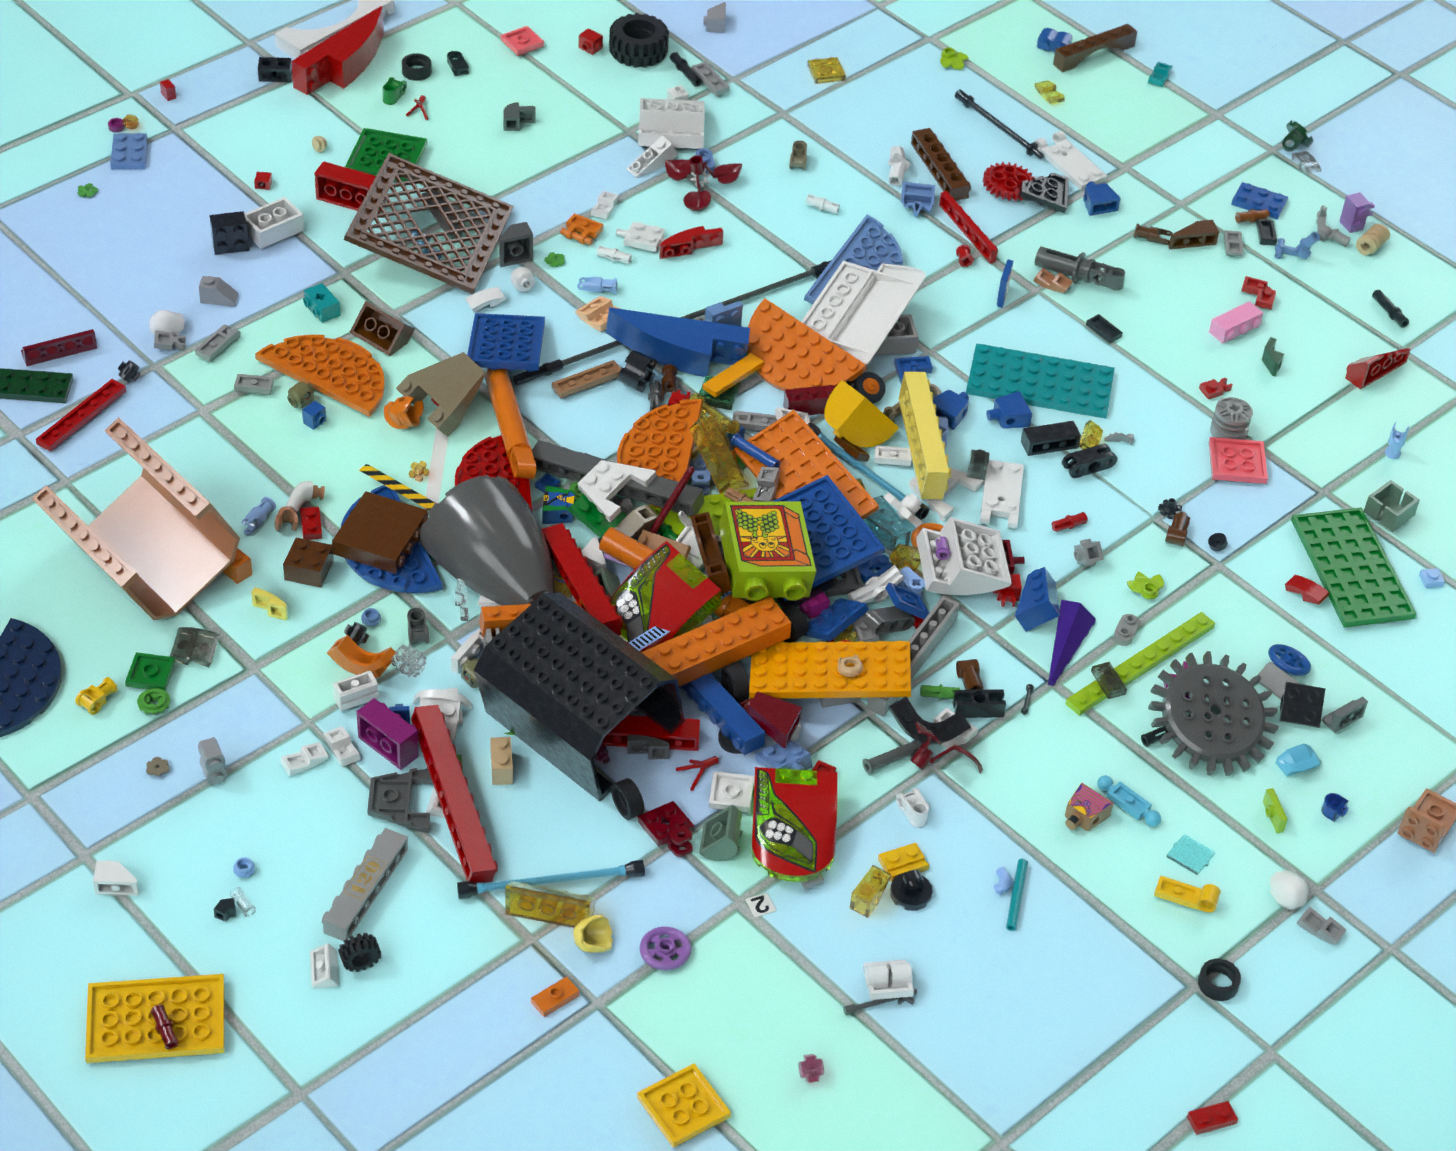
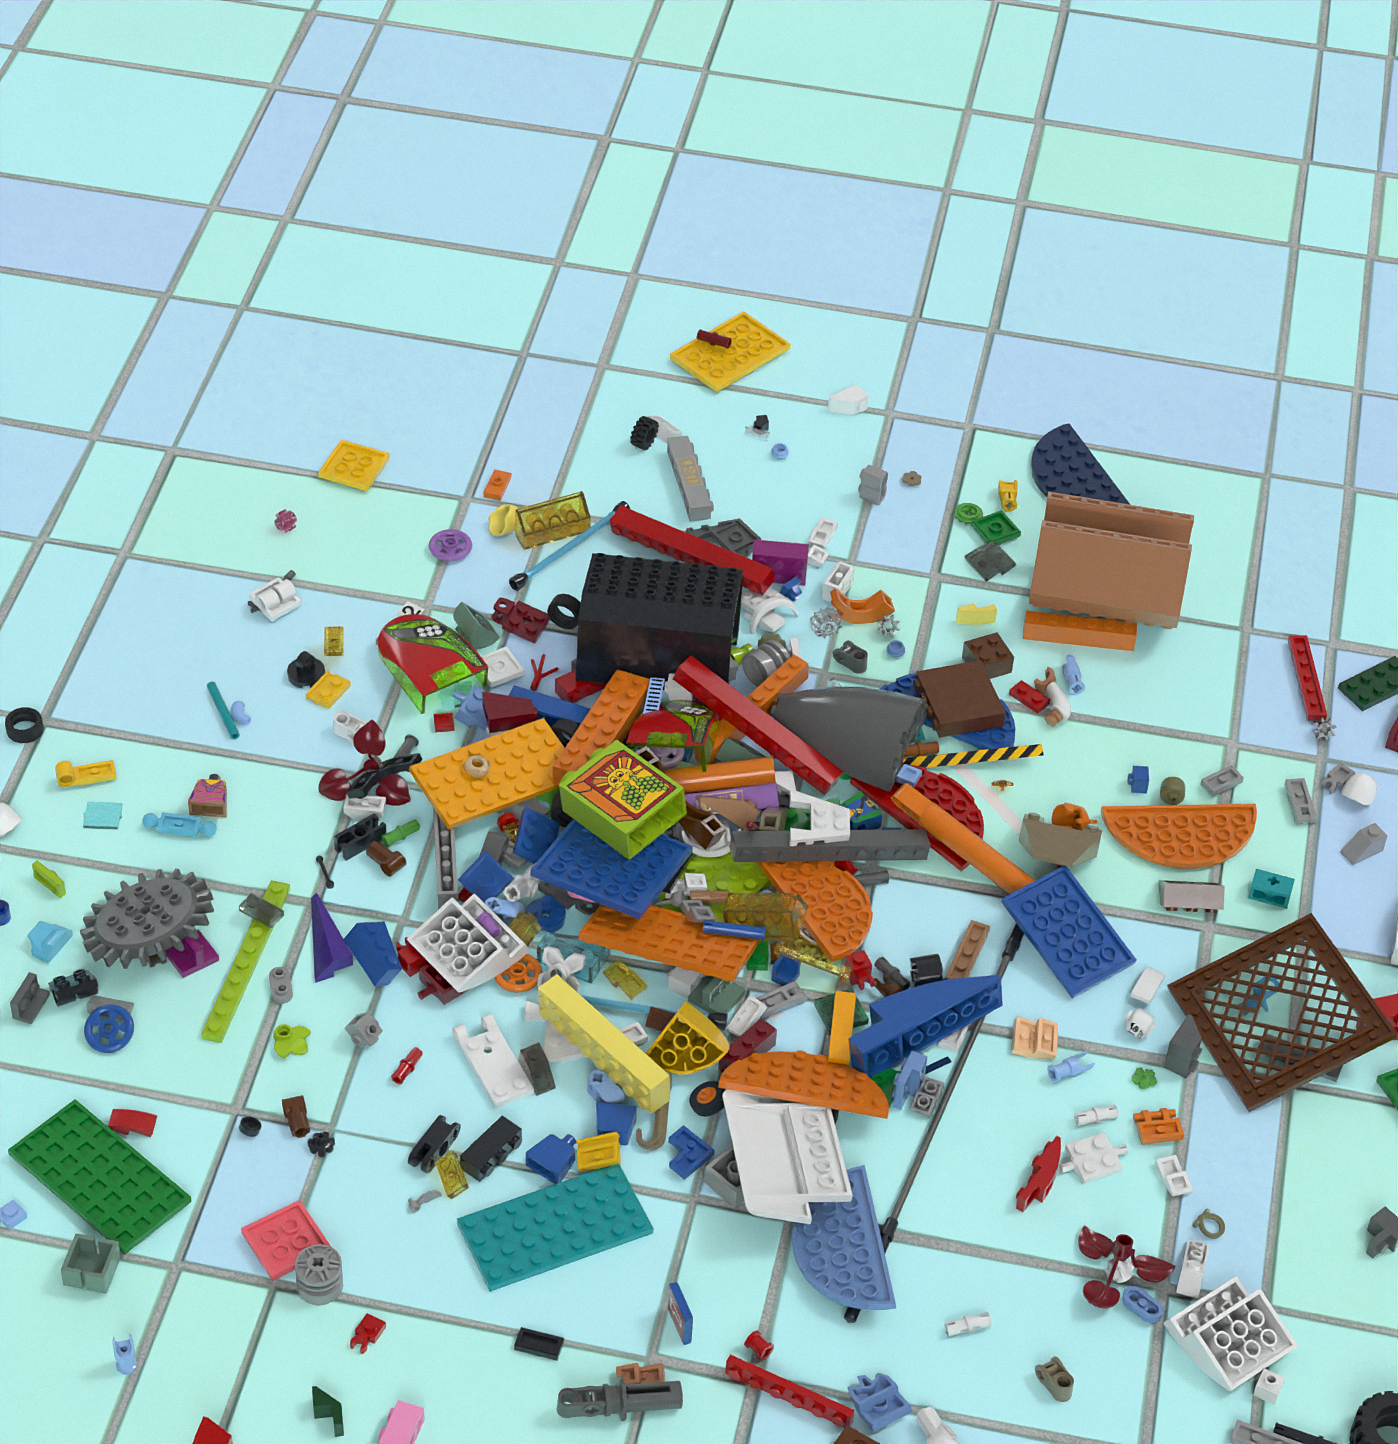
camera: 145 degrees right, 0 degrees up
none -> yellow plate [576,1132,621,1172]
none -> olive piece [1192,1209,1225,1239]

